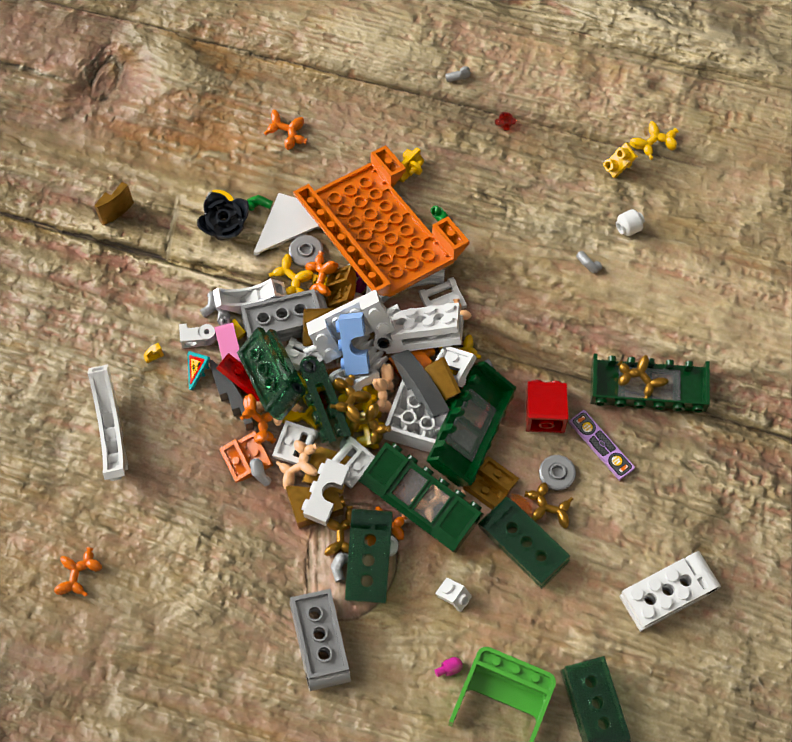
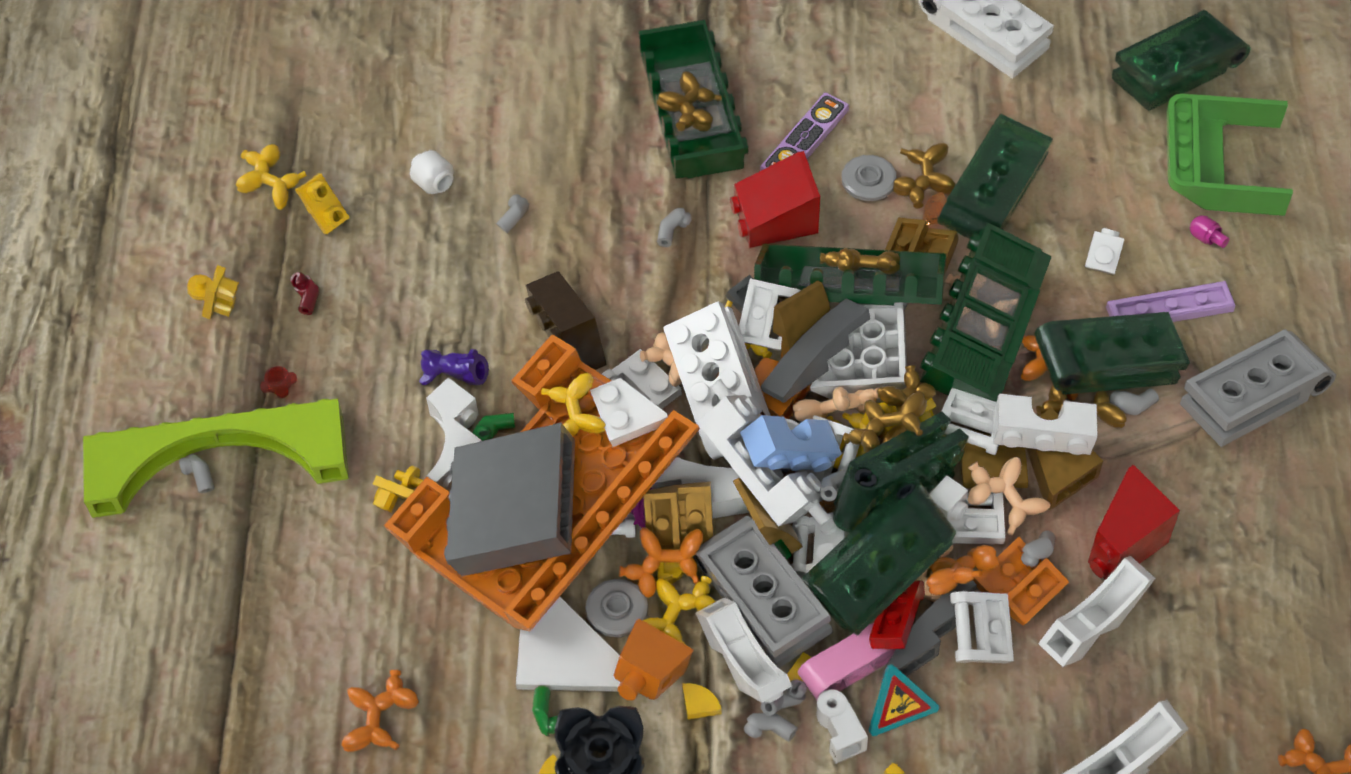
camera: 105 degrees left, 10 degrees down
none -> lime arch [83,398,349,518]
none -> yellow hips [187,265,239,319]
none -> dark red arm [290,272,319,315]
none -> dark purple animal [419,349,489,385]
none -> white arch [426,378,481,491]
none -> dark grey brick [444,423,575,576]
none -> dark brown wedge [525,271,607,370]
none -> yellow piece [541,373,606,459]
none -> white wing [590,378,668,447]
none -> orange torso [613,618,694,701]
none -> light grey arm [657,208,692,247]
none -> yellow tile [682,683,722,720]
none -> pearl gold piece [820,248,900,274]
none -> light grey arm [820,470,853,501]
none -> white plate [926,475,968,527]
none -> white plate [950,591,1014,663]
none -> white arch [1038,556,1156,667]
none -> red slope [1088,464,1180,580]
none -> lavender tile [1106,281,1236,332]

